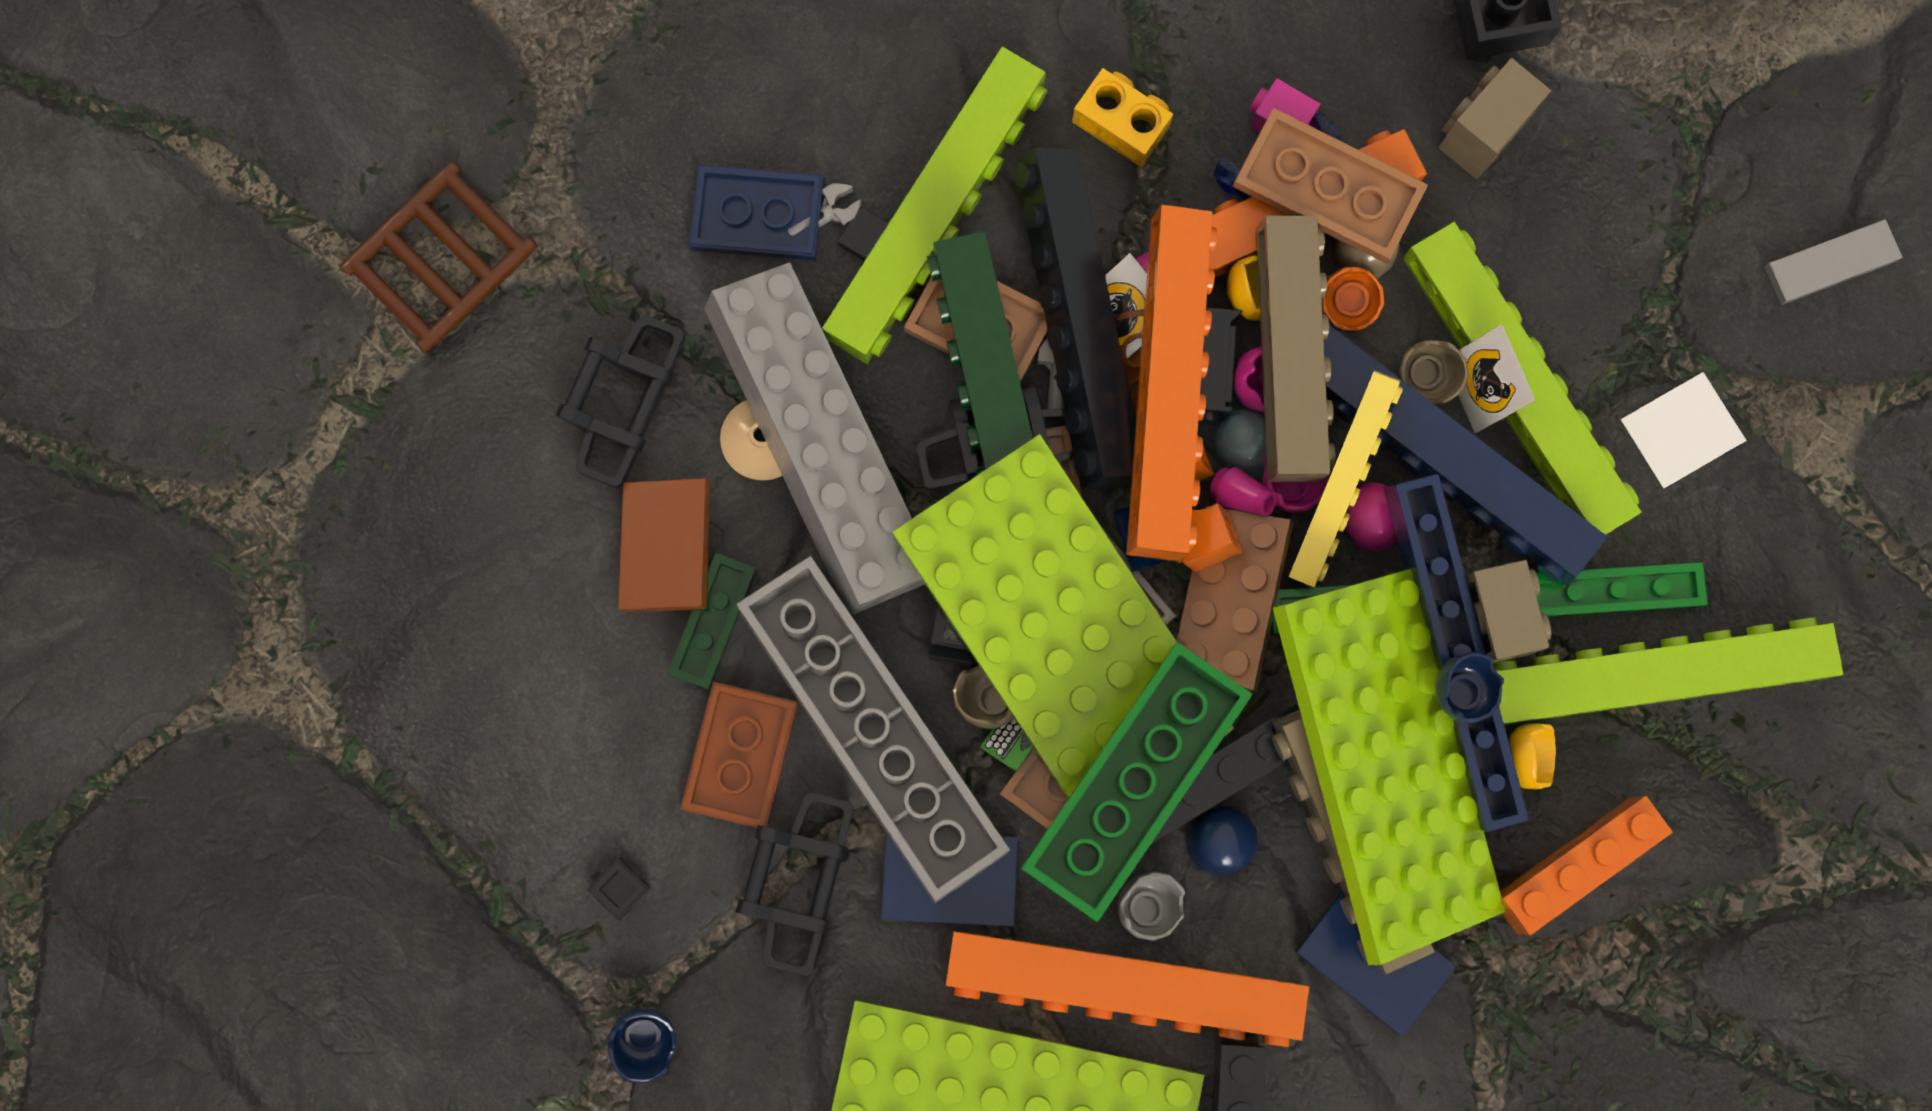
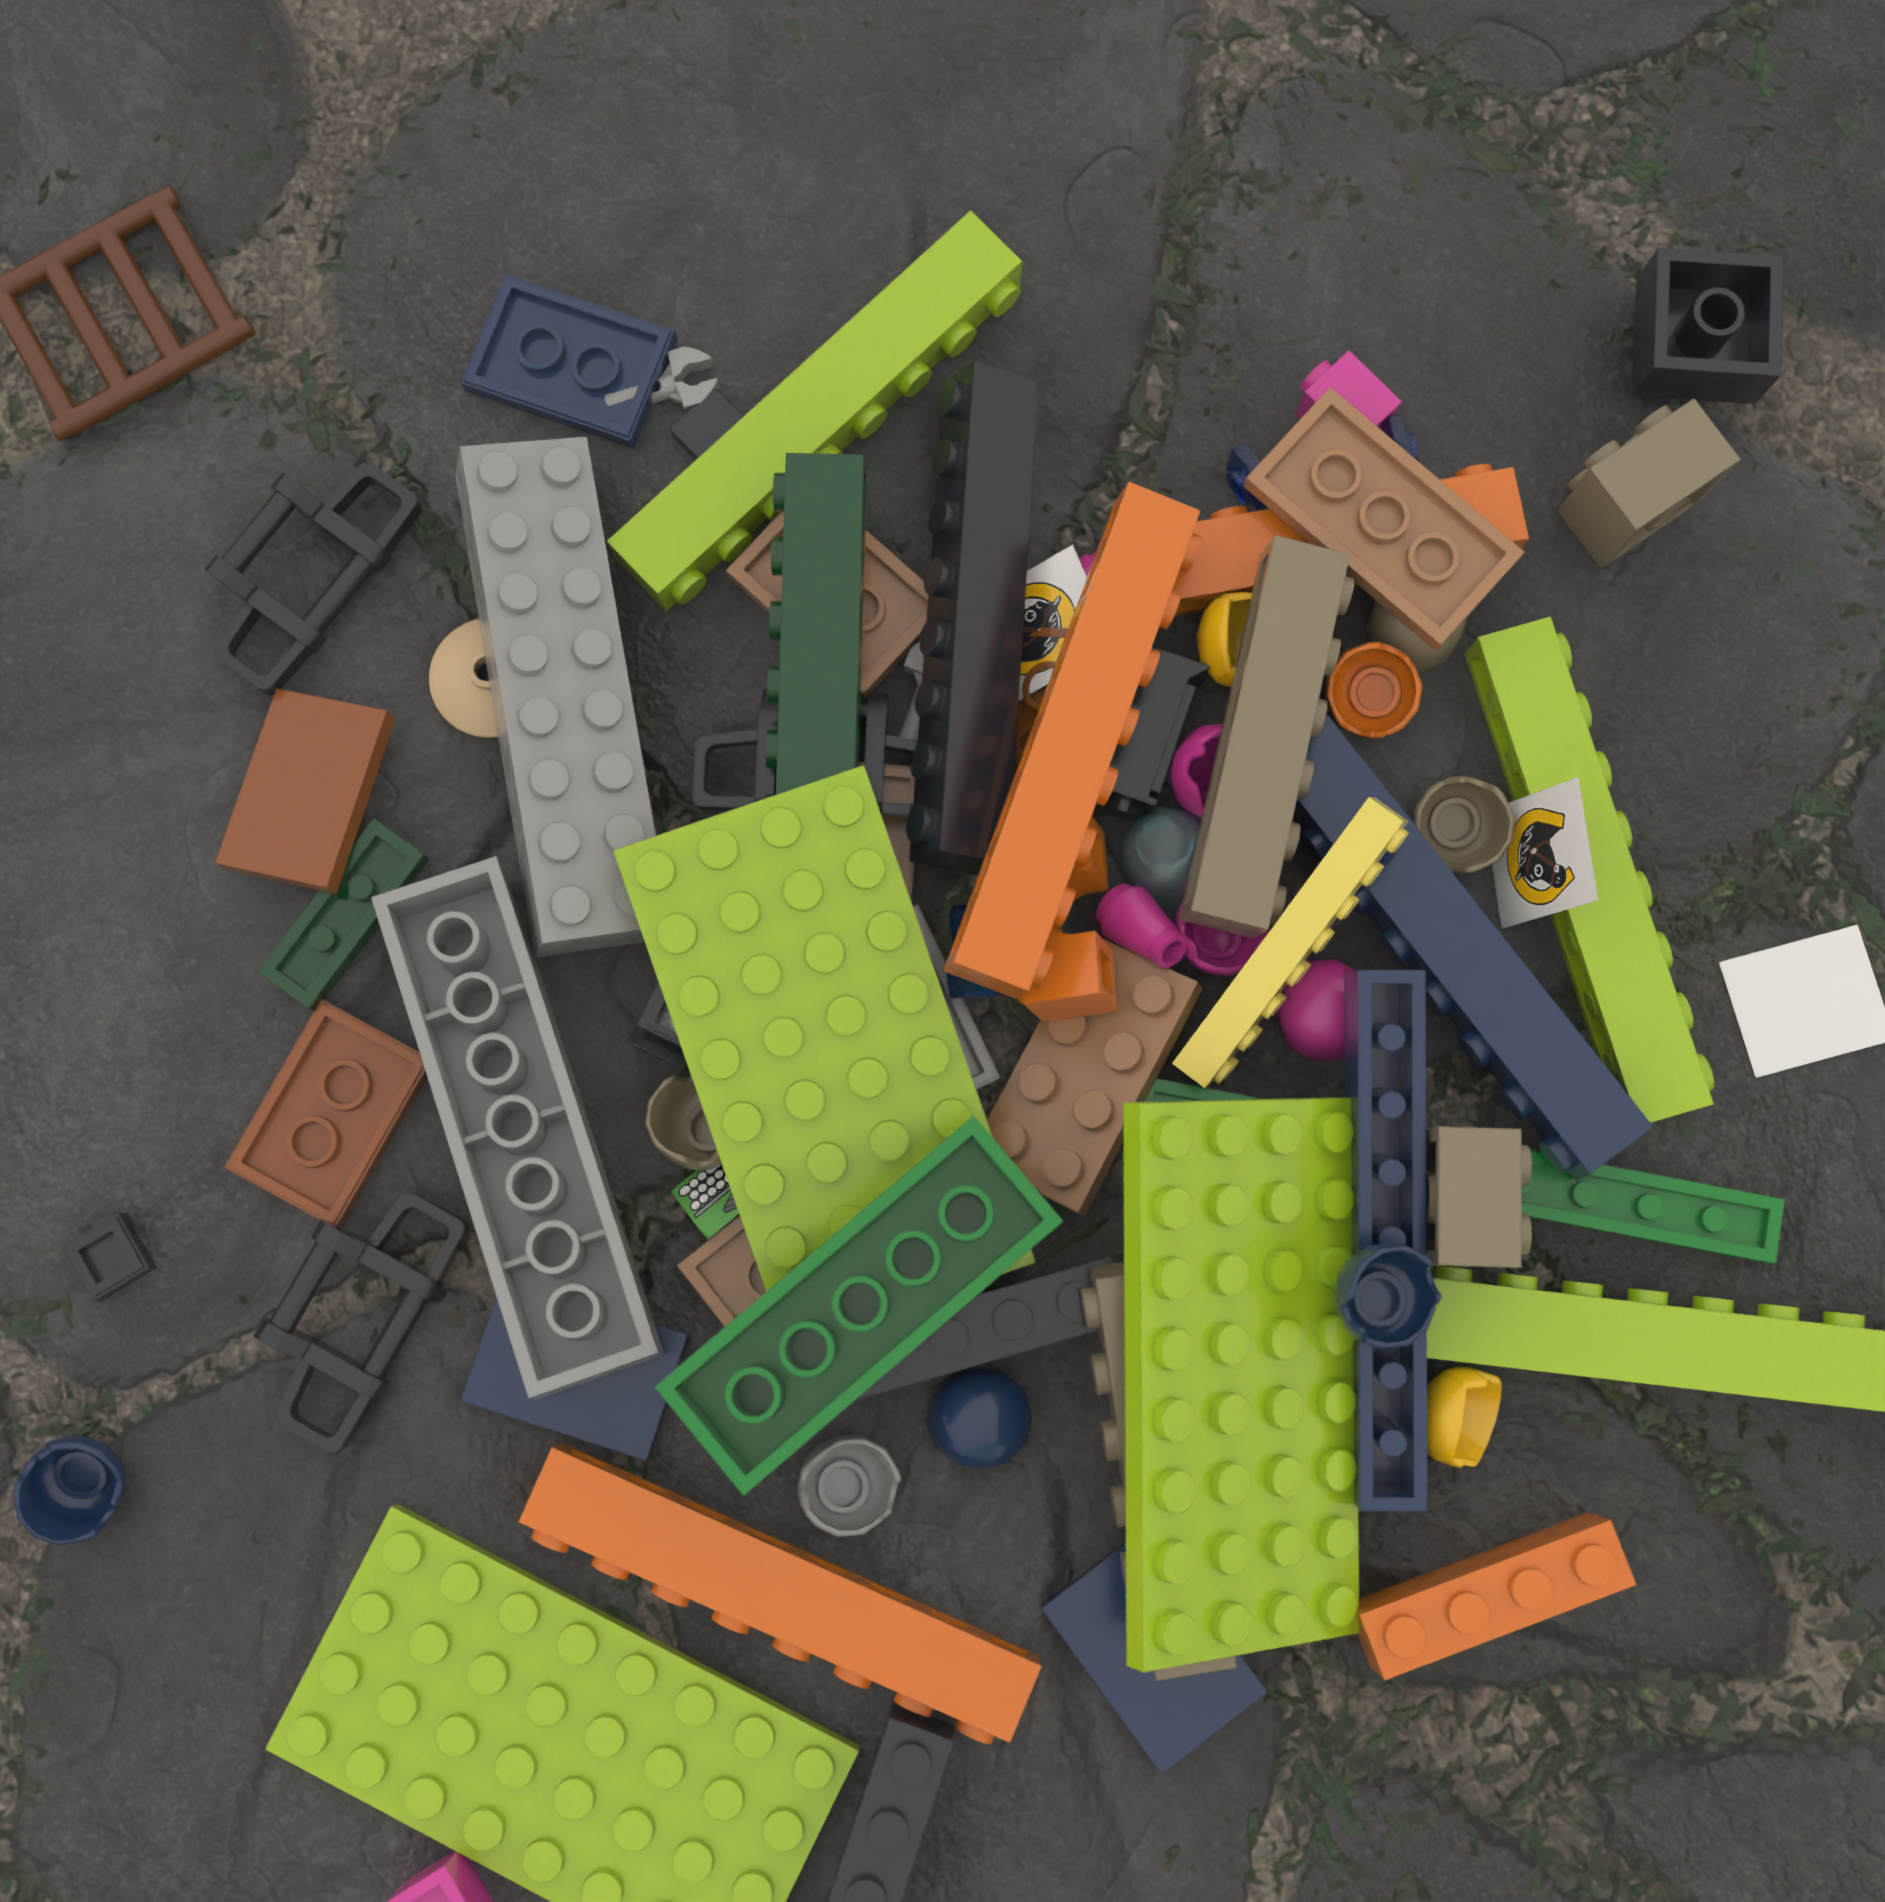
camera: 20 degrees right, 0 degrees up
yellow brick [1072,68,1173,168] -> none

